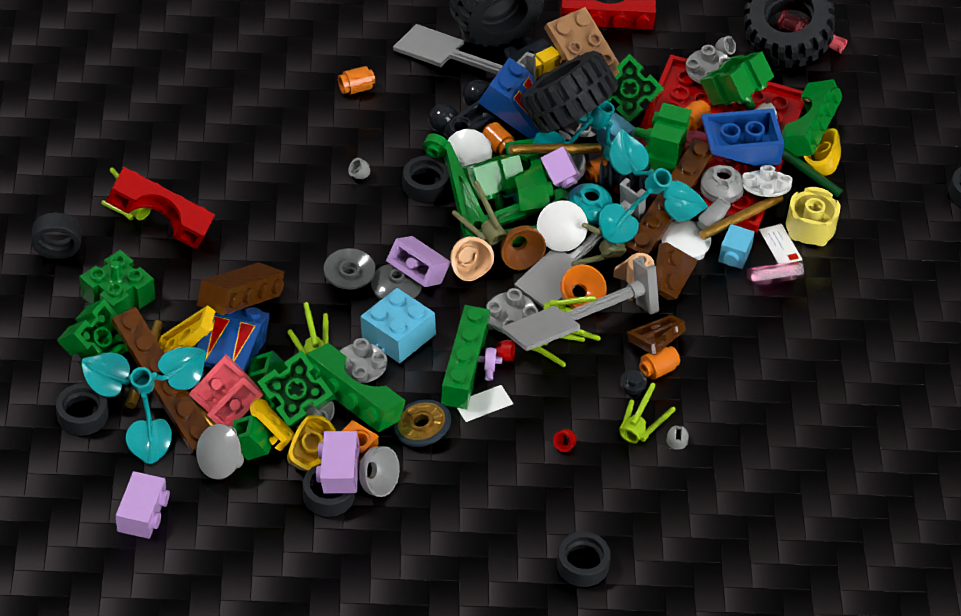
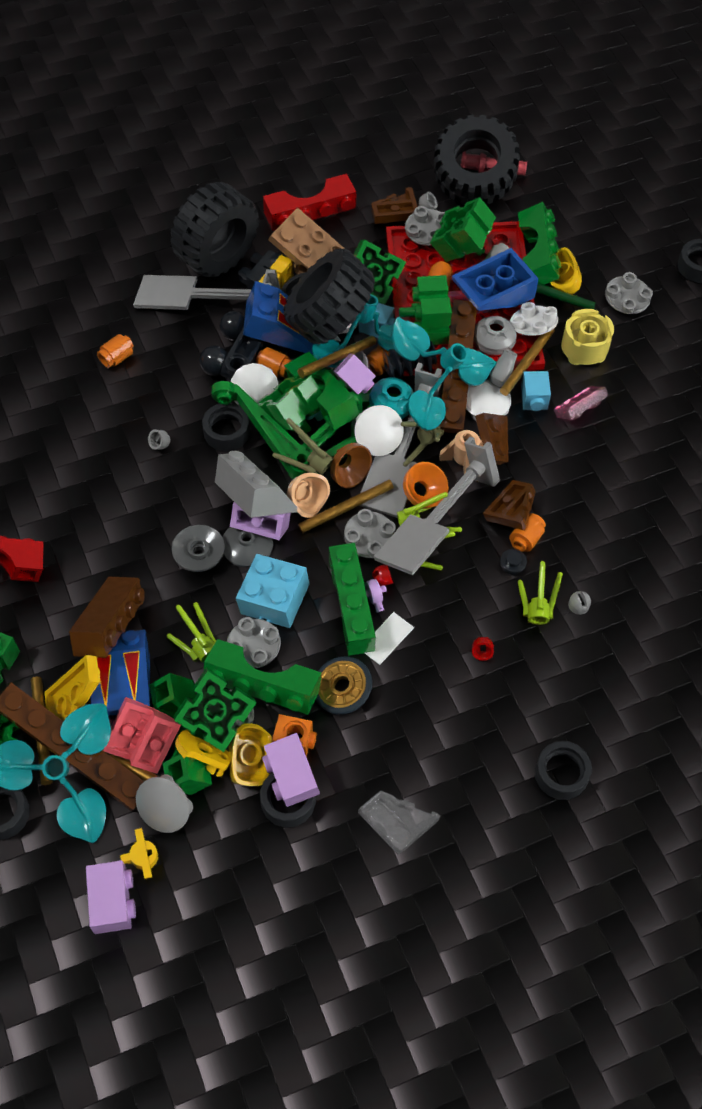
camera: 20 degrees left, 10 degrees up
light grey piece [358,446,400,497] -> none
white sticker [759,224,803,266] -> none
none -> yellow piece [120,828,158,879]
none -> light grey slope [215,451,298,518]
none -> pearl gold bar [298,479,394,533]
none -> clear wing [358,791,440,855]
none -> reddish brown wing [371,187,418,224]
none -> light grey dish [605,272,653,314]

